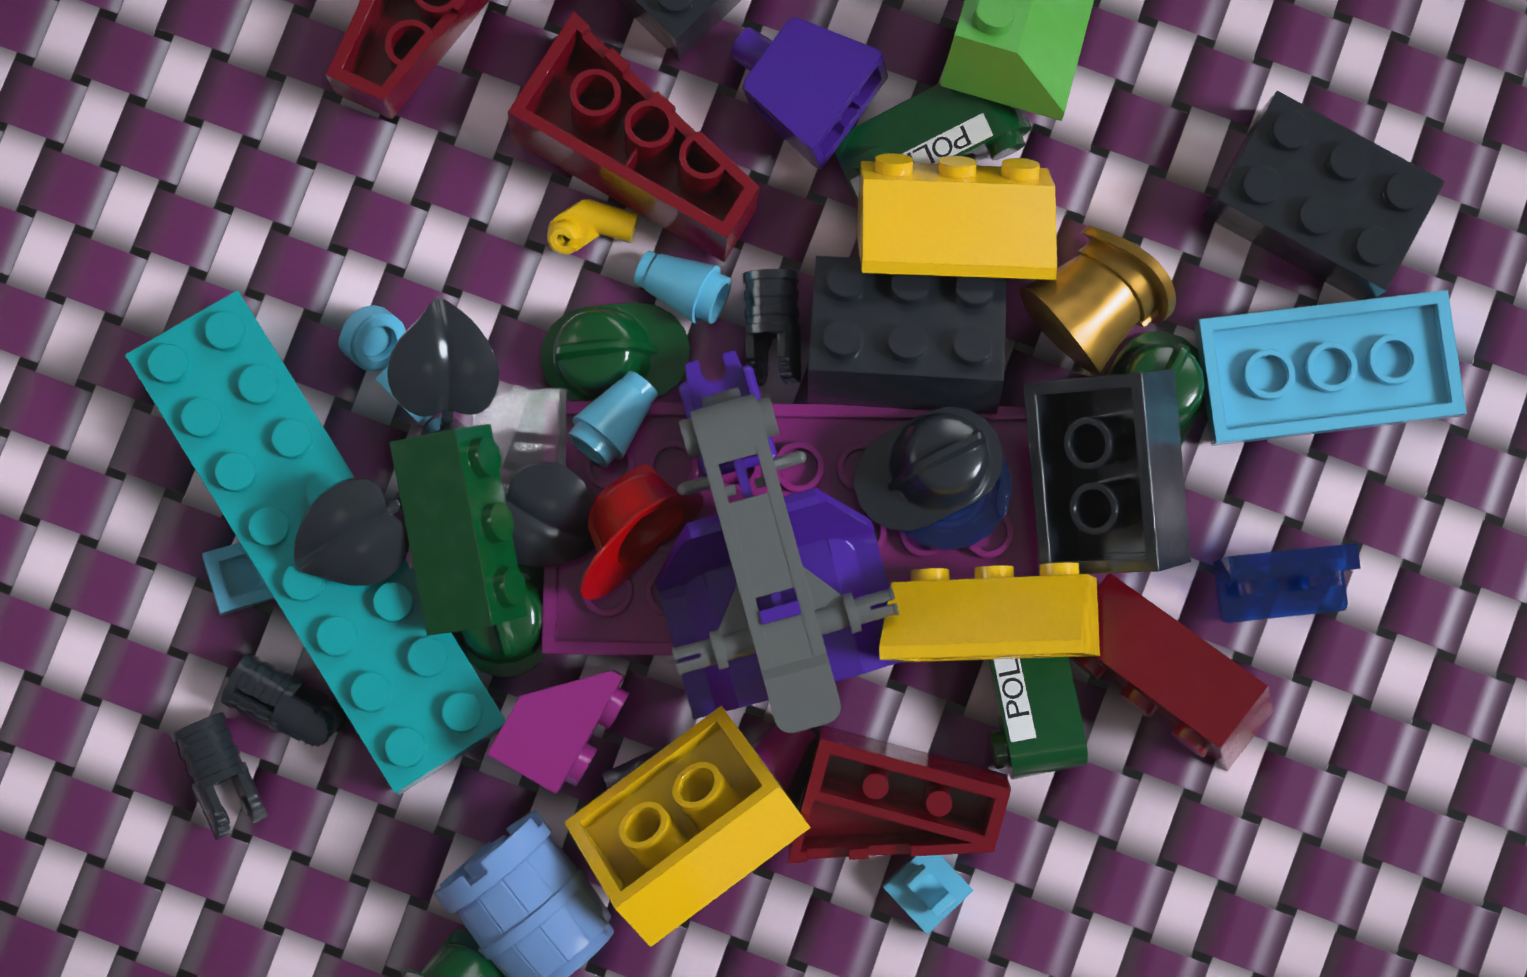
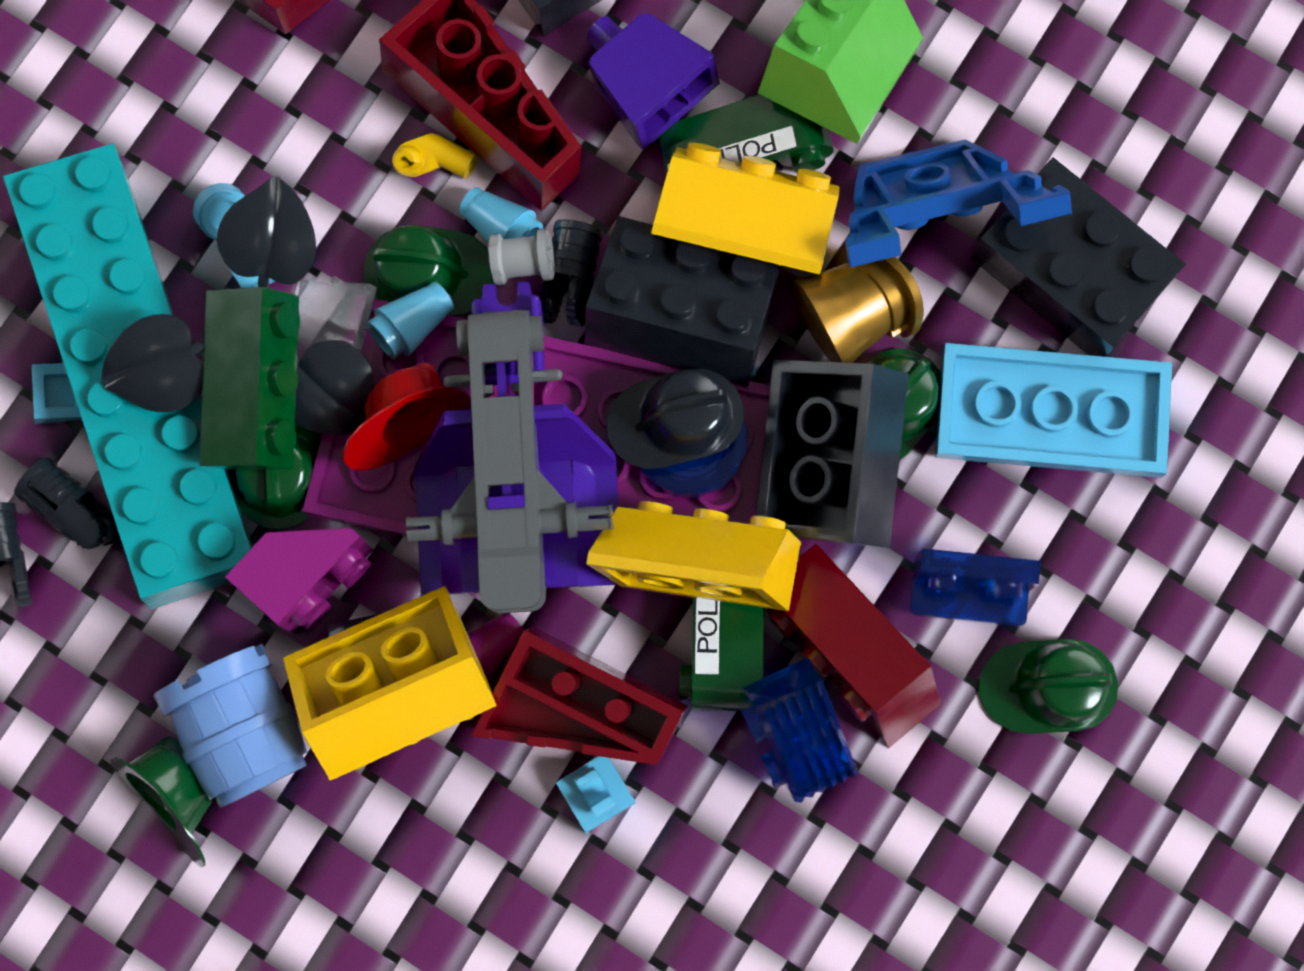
camera: 15 degrees right, 5 degrees down
none -> light grey bush [488,229,554,285]
none -> clear blue brick [741,658,858,803]
none -> blue wing [845,139,1072,268]
none -> dark green piece [979,639,1118,734]

